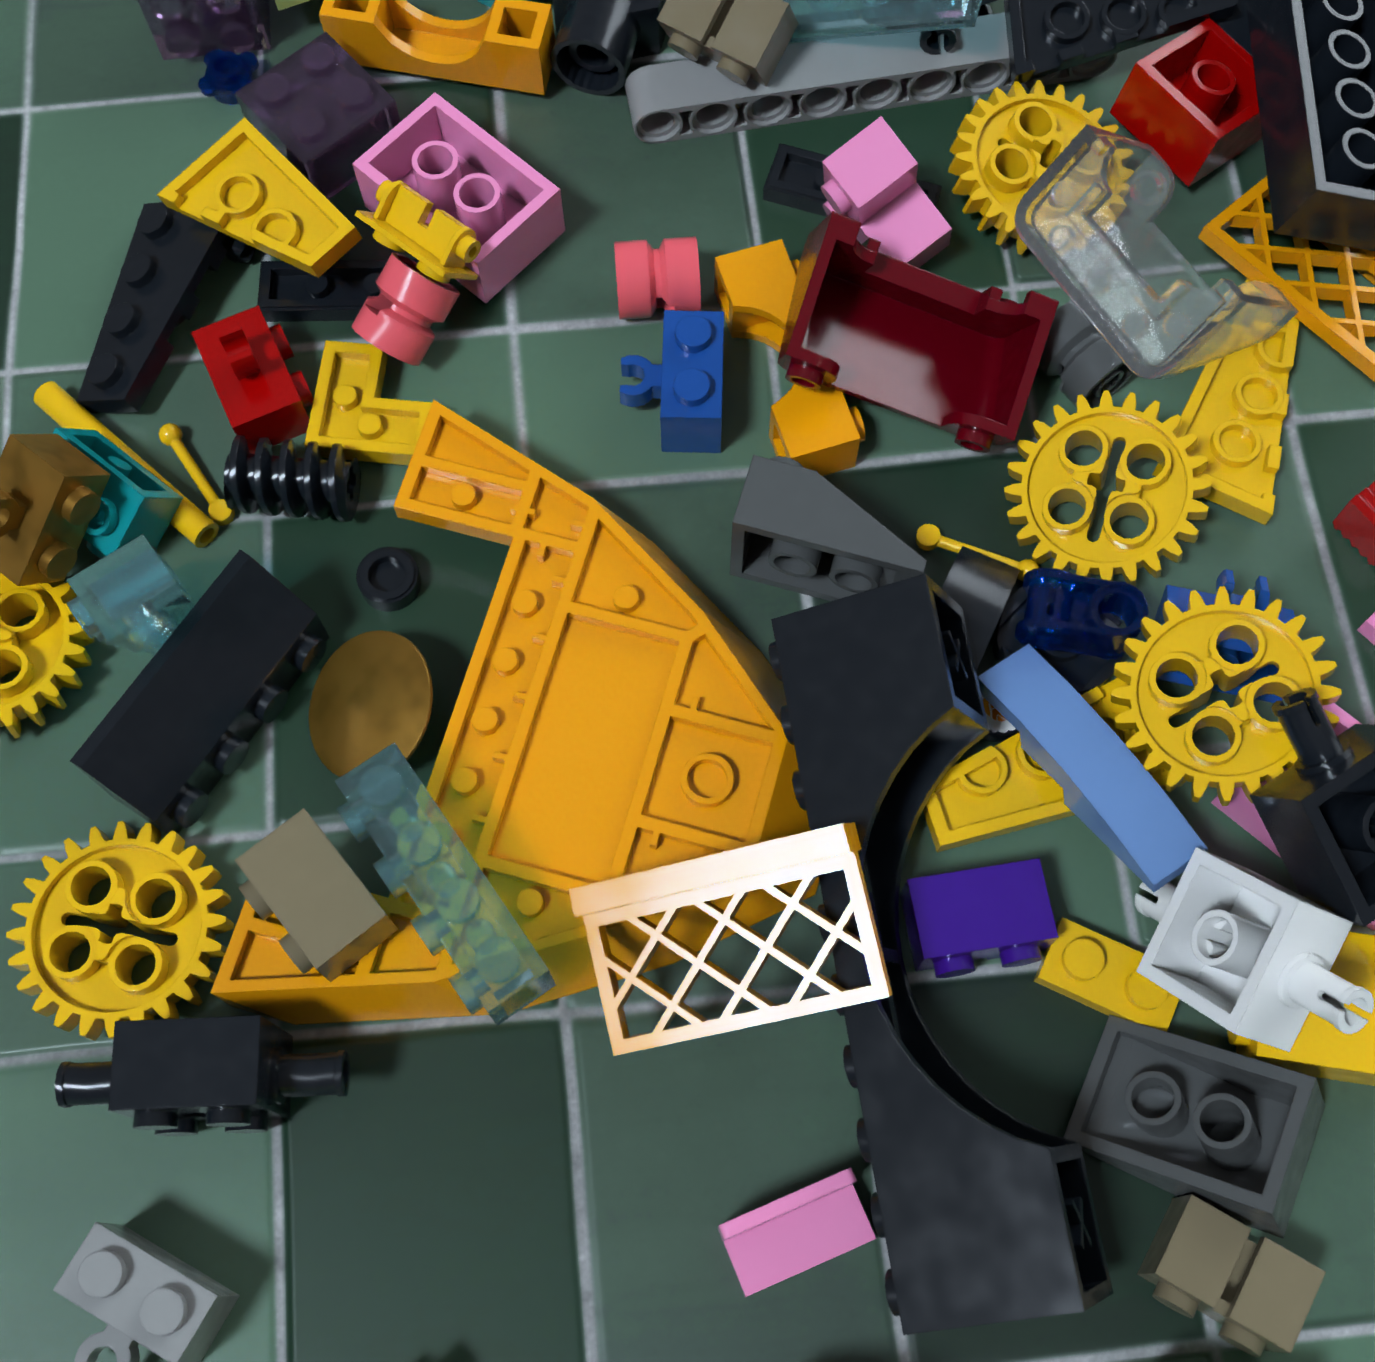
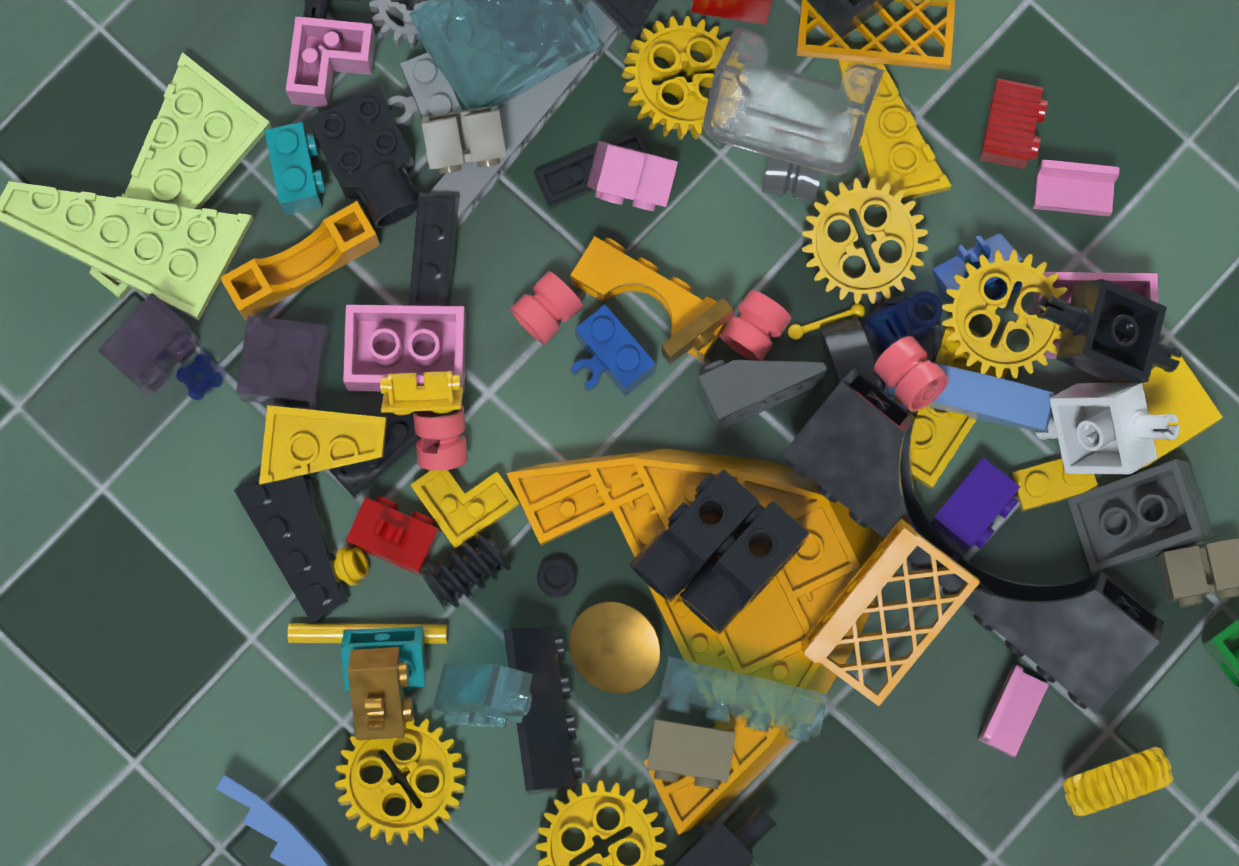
camera: 40 degrees left, 10 degrees up
yellow hinge [158,423,235,525] -> none
dark red windscreen [777,211,1059,453] -> none
none -> yellow plate [334,547,369,586]
none -> black tile [408,193,460,306]
none -> black brick [629,469,760,603]
none -> pearl gold plate [662,299,733,364]
none -> black brick [678,501,809,634]
none -> coral wheel [719,290,792,361]
none -> coral wheel [874,336,949,412]

